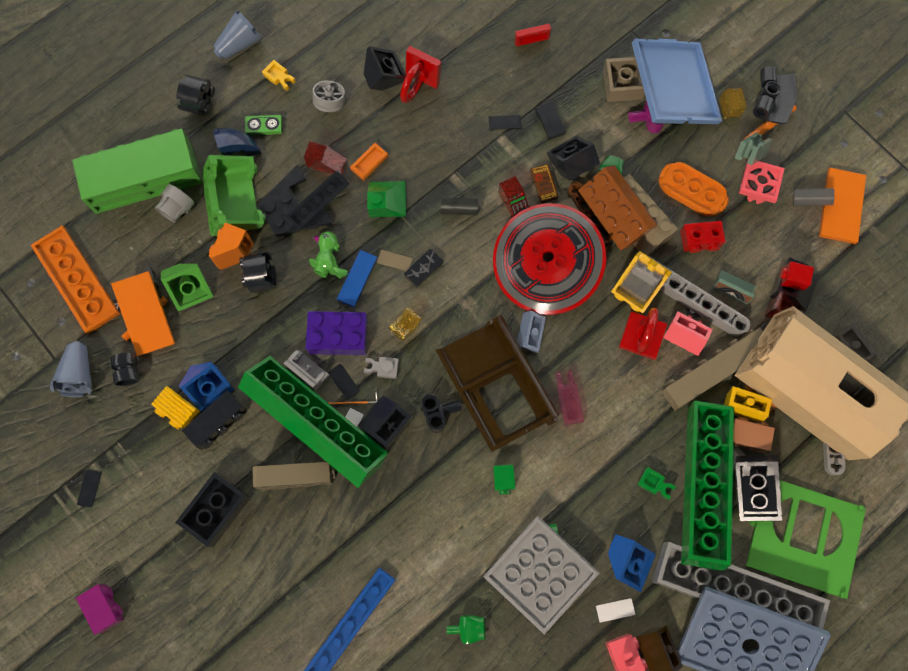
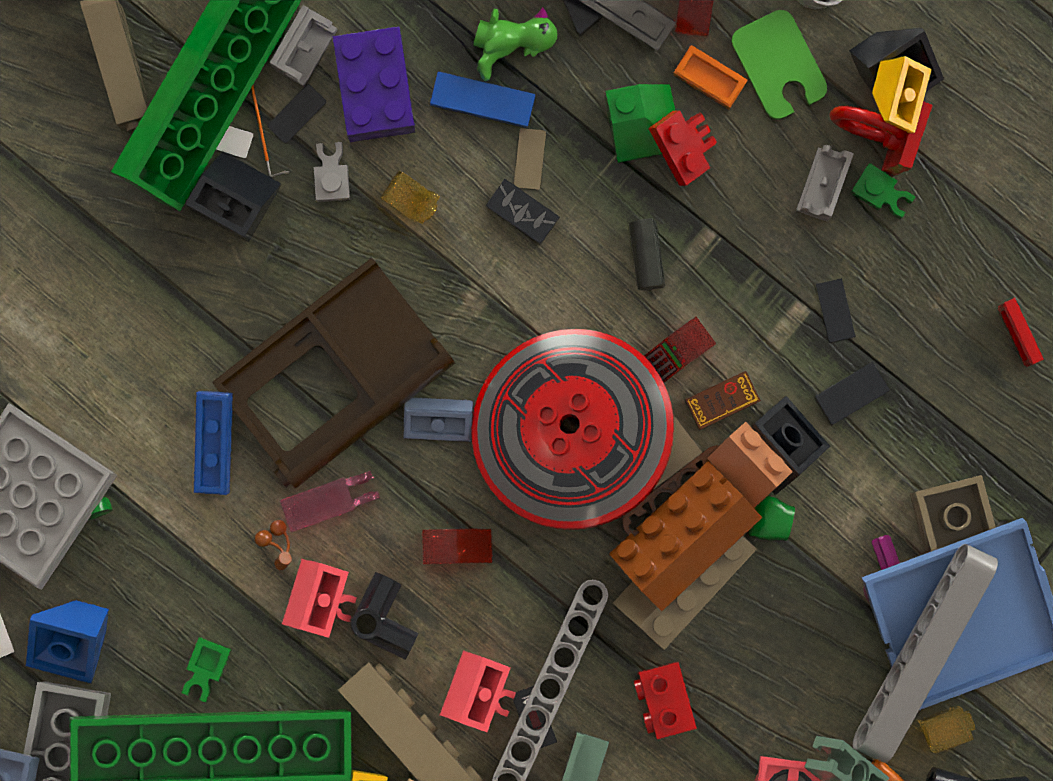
camera: 80 degrees right, 10 degrees up
black beam [421,394,462,433] -> none
green brick [493,465,515,495] -> none
window [611,251,672,313] -> none
red tile [618,308,667,360] -> none
orange tile [659,162,729,216] -> none
none -> blue tile [194,391,233,495]
none -> dark orange piece [255,520,292,570]
none -> coral brick [282,559,357,638]
none -> black piece [350,572,419,660]
none -> clear red slope [422,529,492,565]
none -> red hinge [648,110,717,186]
none -> nougat brick [707,422,793,508]
none -> bright green piece [731,10,827,120]
none -> light grey hinge [796,145,854,222]
none -> green plate [850,163,916,220]
none -> light grey beam [853,544,998,763]
none -> yellow slope [872,56,931,134]

